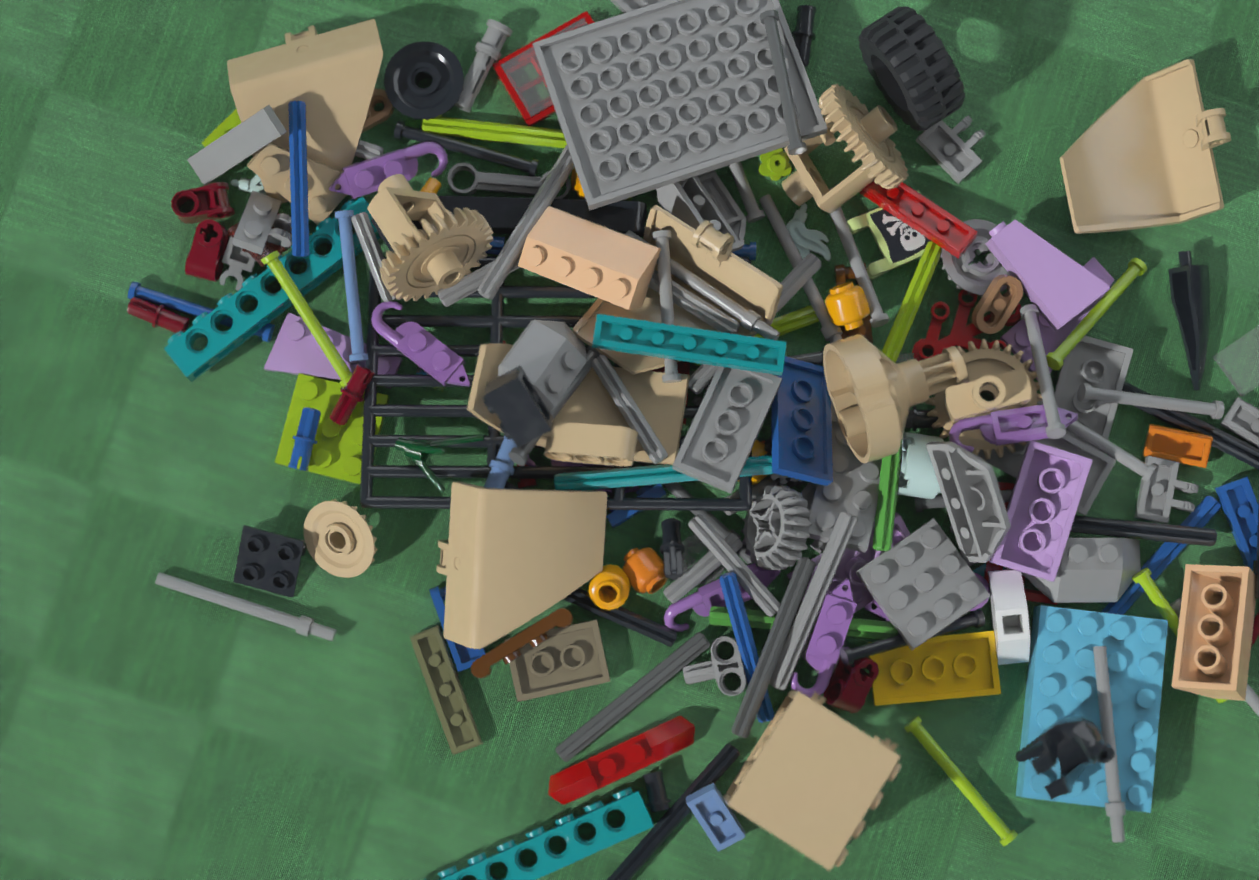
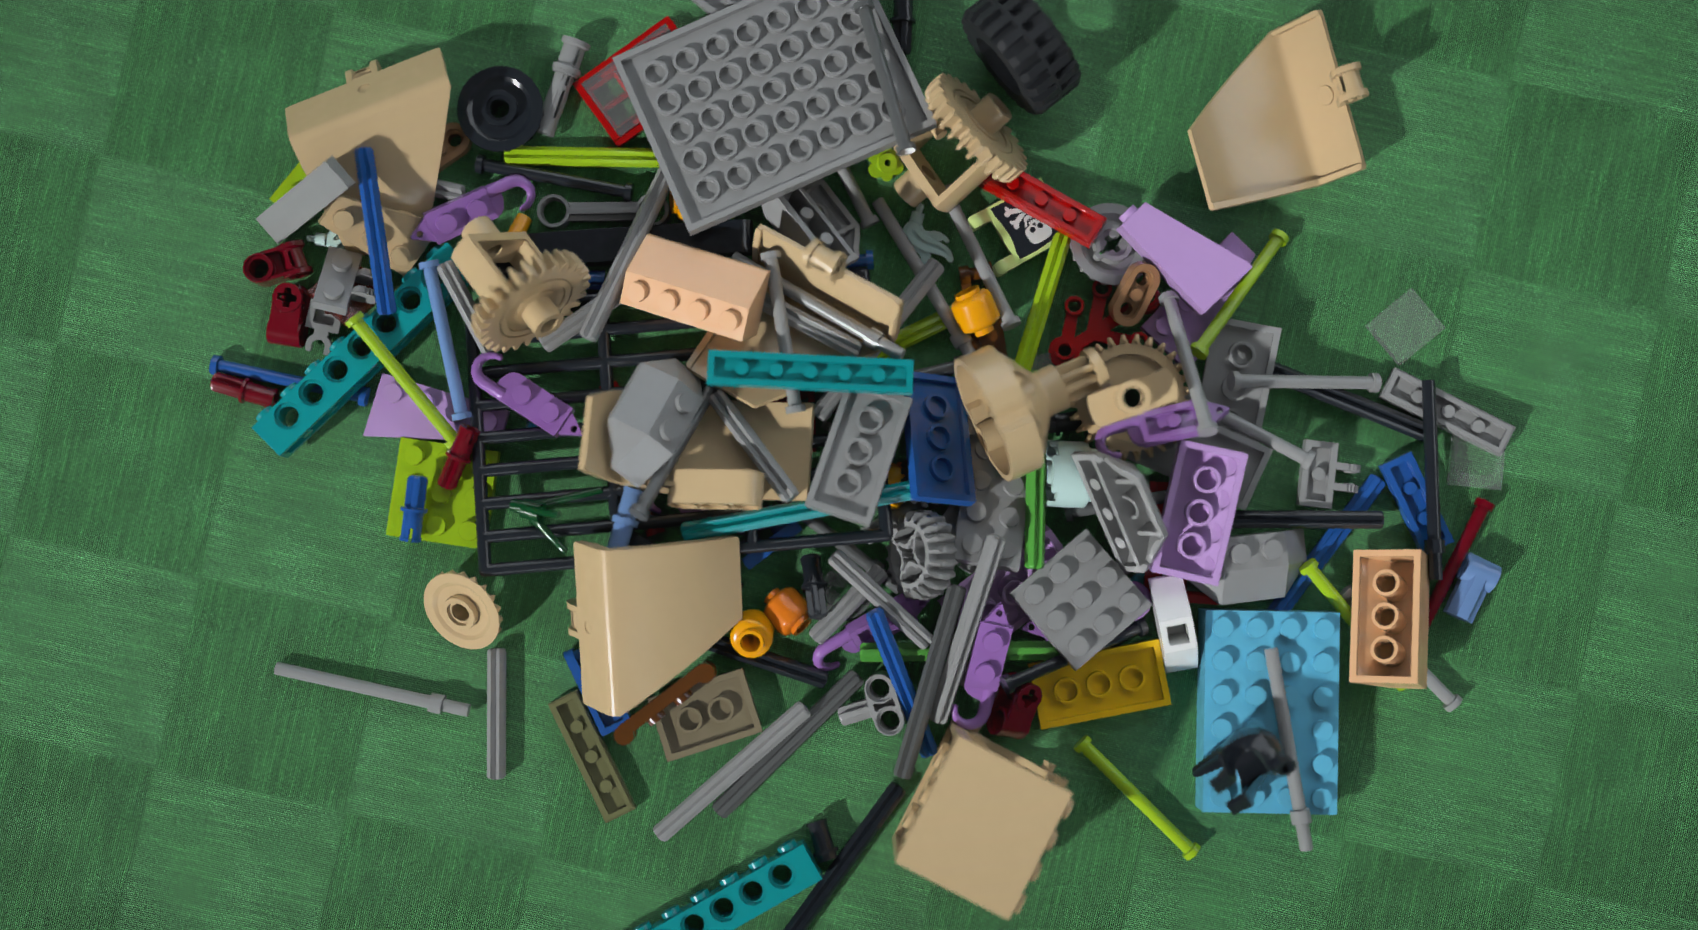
camera: 10 degrees left, 5 degrees up
black hinge [233,525,307,598] -> none
black brick [483,365,553,448] -> none
red brick [548,715,695,805] -> none
medium blue plate [686,782,746,852] -> none
light grey hinge [916,116,986,184] -> none
orange tile [1143,424,1213,468] -> none
black piece [1168,251,1210,391] -> none
none -> light grey axle [487,648,507,780]
none -> light grey axle [653,702,811,842]

